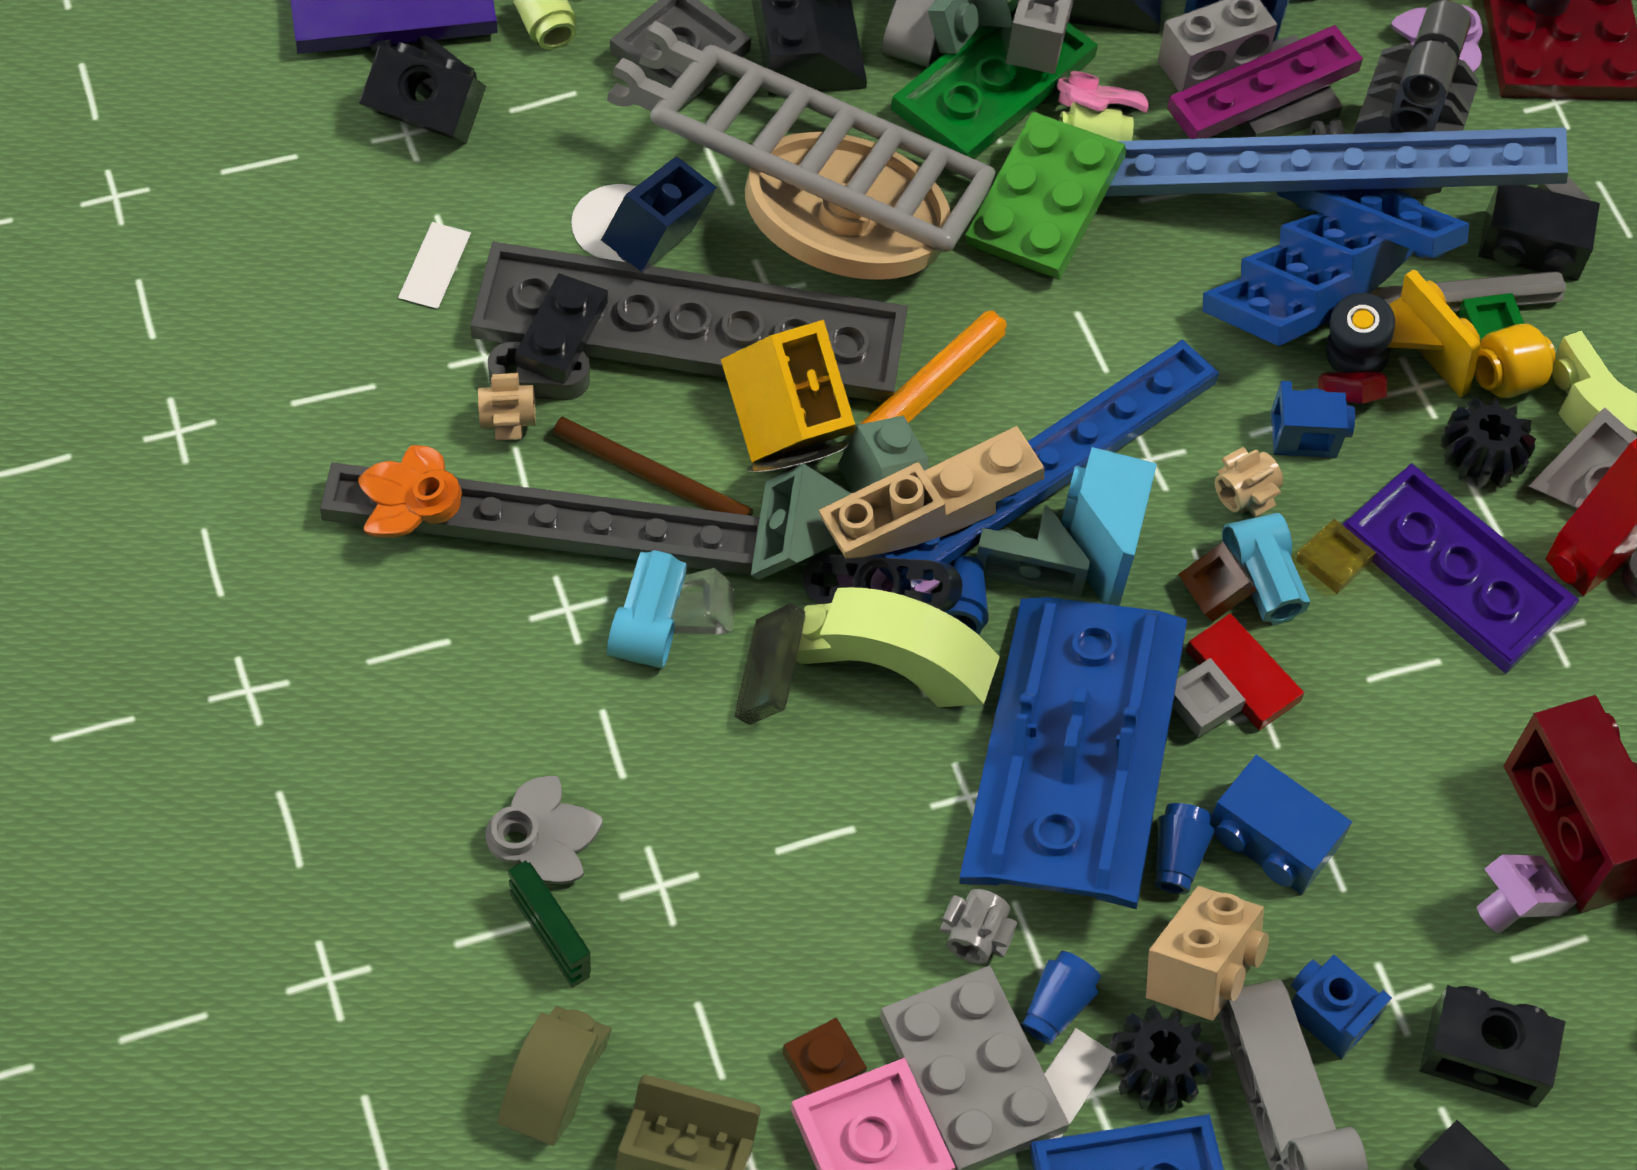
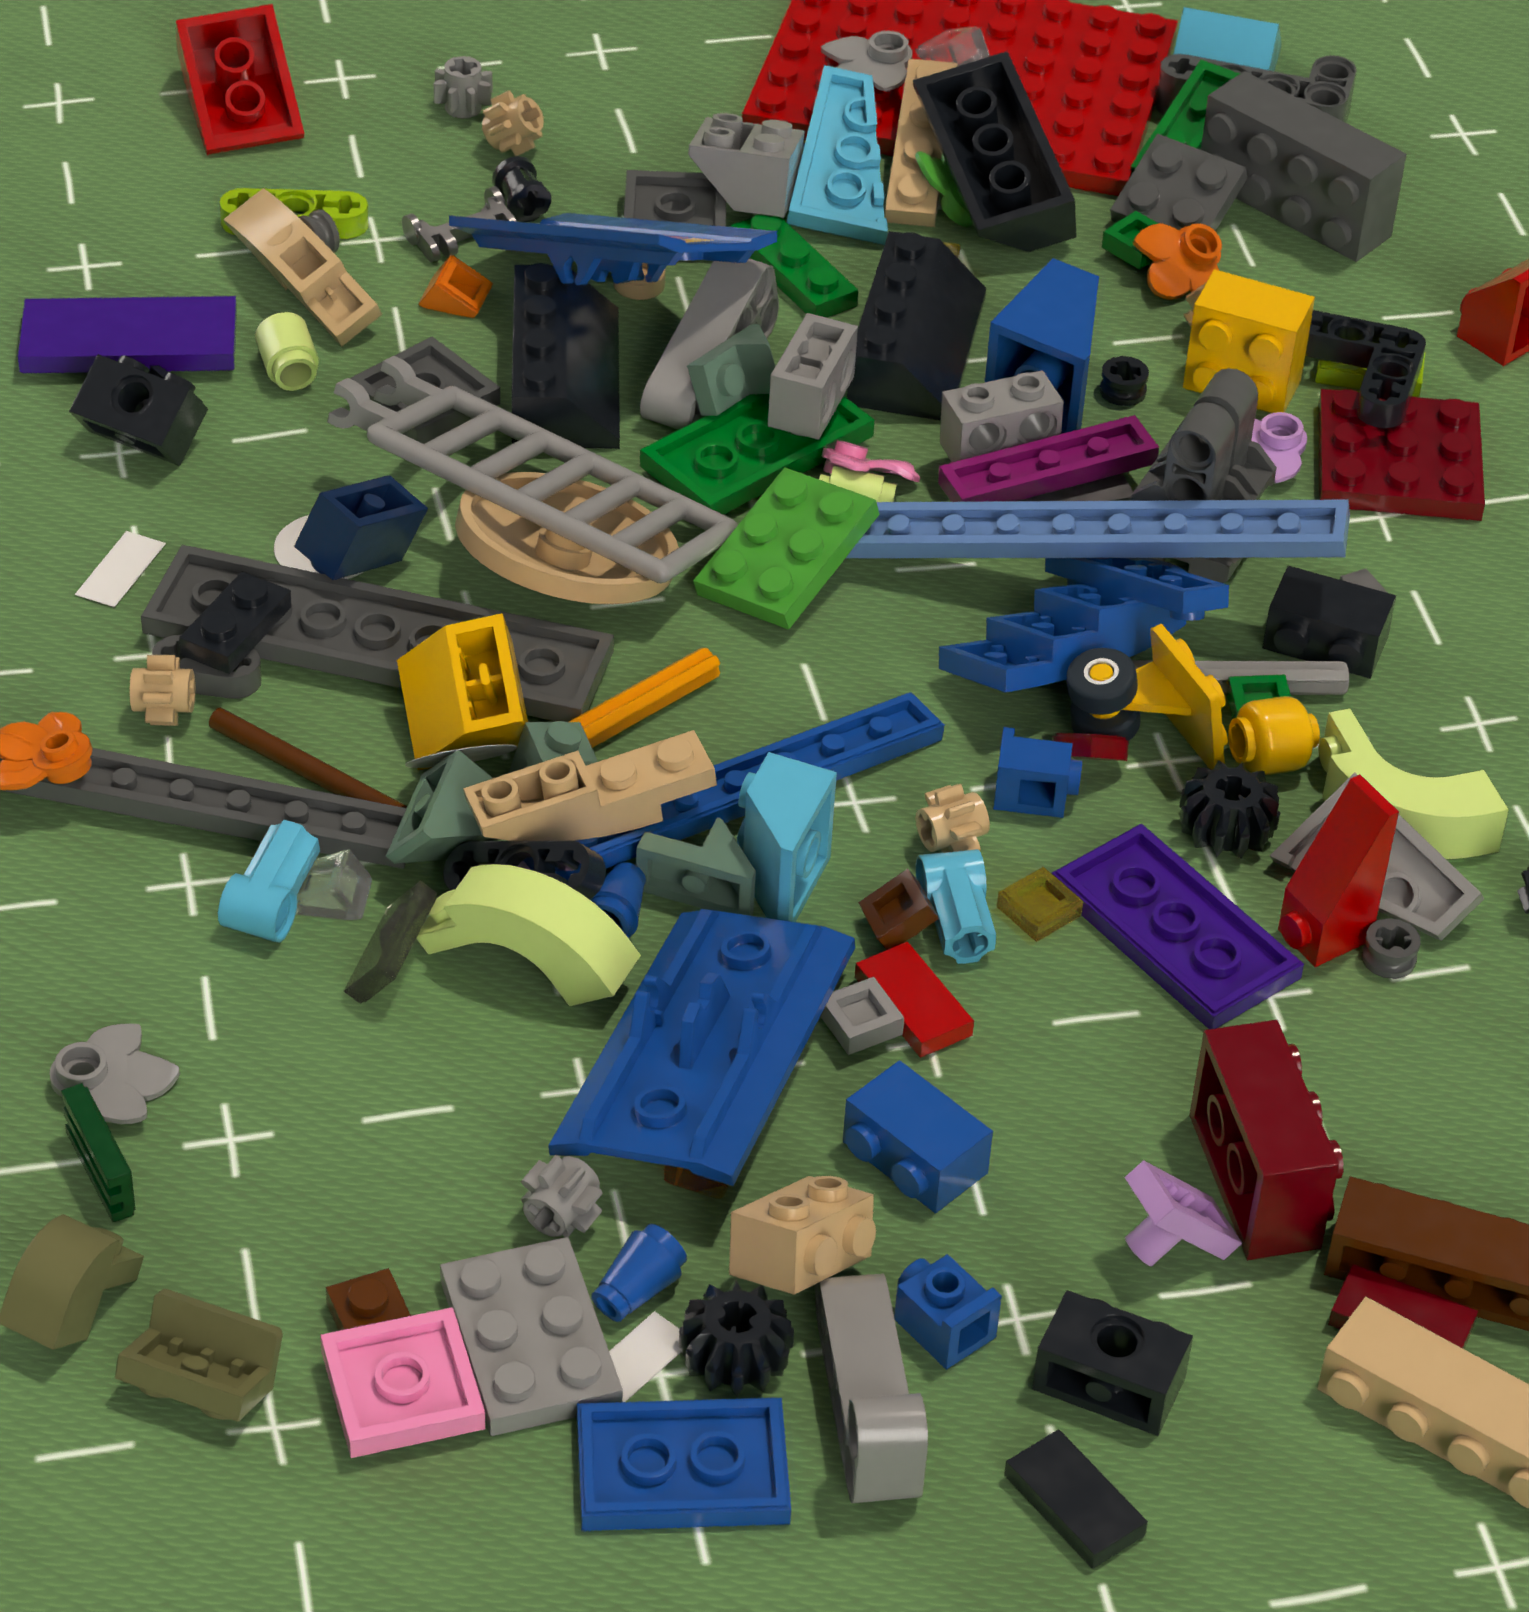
camera: 10 degrees right, 15 degrees down
blue cone [1155,803,1215,894] -> none

